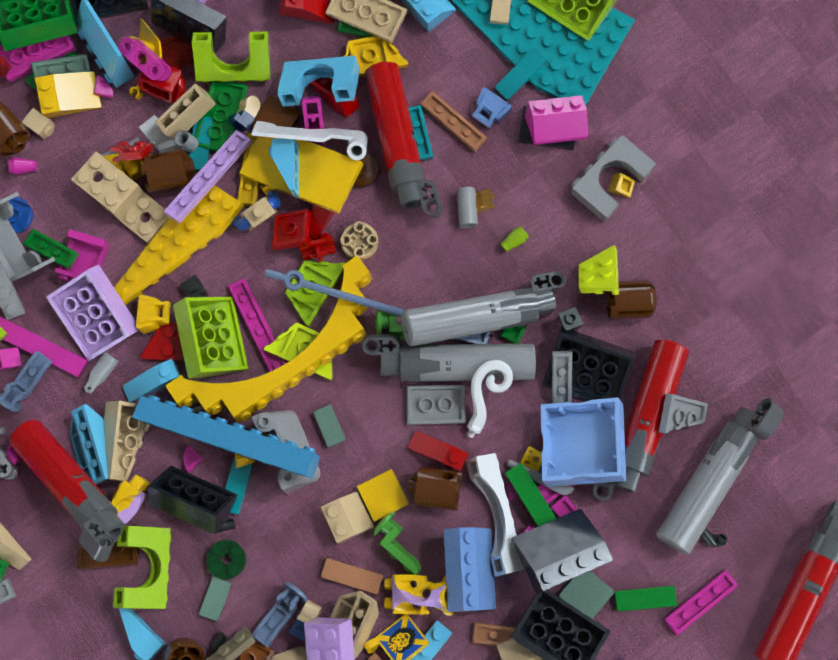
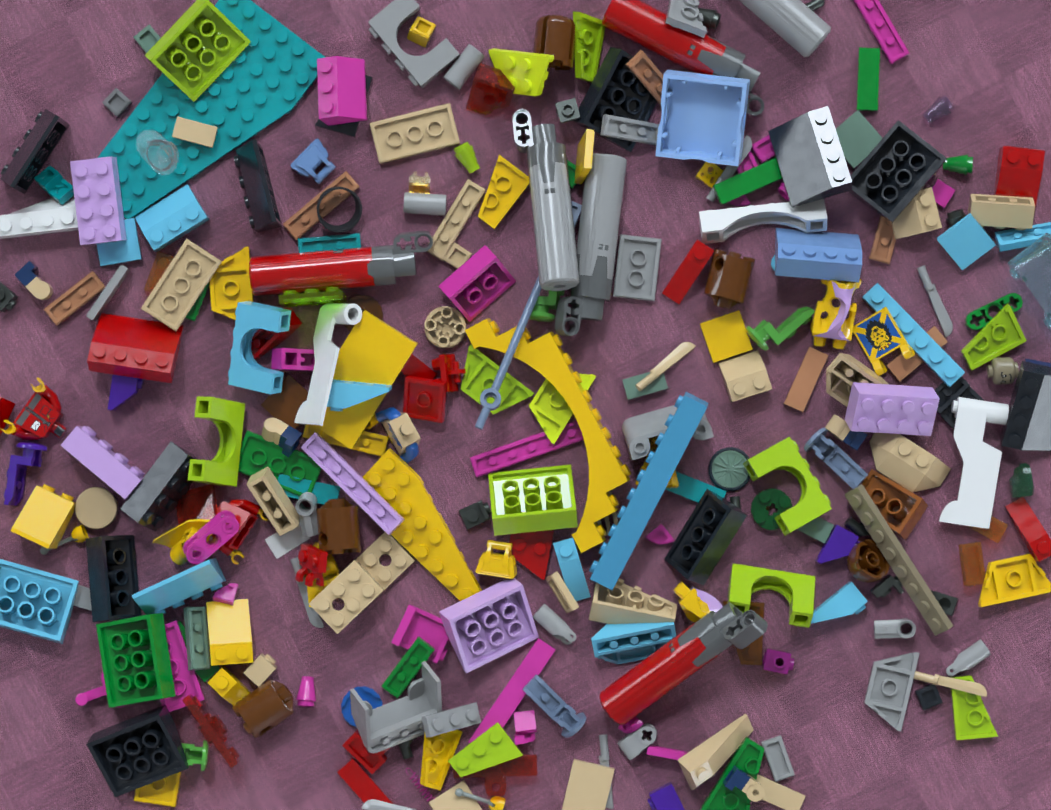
camera: 85 degrees left, 10 degrees up
white plant [467,360,513,438] -> none
teal tile [495,47,547,101] -> none
none -> yellow slope [207,666,251,706]
none -> black slope [234,139,282,233]
none -> clear neon green plate [279,287,347,307]
none -> black tyre [317,187,362,232]
none -> tan tile [369,103,460,164]
none -> tan tile [427,179,486,261]
none -> dark pink slope [438,245,516,322]
none -> light grey pin [443,44,485,90]
none -> tan tile [443,242,472,269]
none -> clear red slope [466,63,515,115]
none -> yellow wing [478,154,530,230]
none -> tan tile [546,571,579,613]
none -> lime wing [573,11,605,83]
none -> yellow tile [574,129,595,184]
none -> nougat tile [626,50,663,105]
none -> tan piece [635,342,696,391]
none -> pearl dark grey cone [698,8,721,30]
none -> sand green wheel [708,447,751,491]
none -> lime arch [743,436,832,536]
none -> magenta brick [762,648,794,674]
none -> dark purple slope [815,524,859,563]

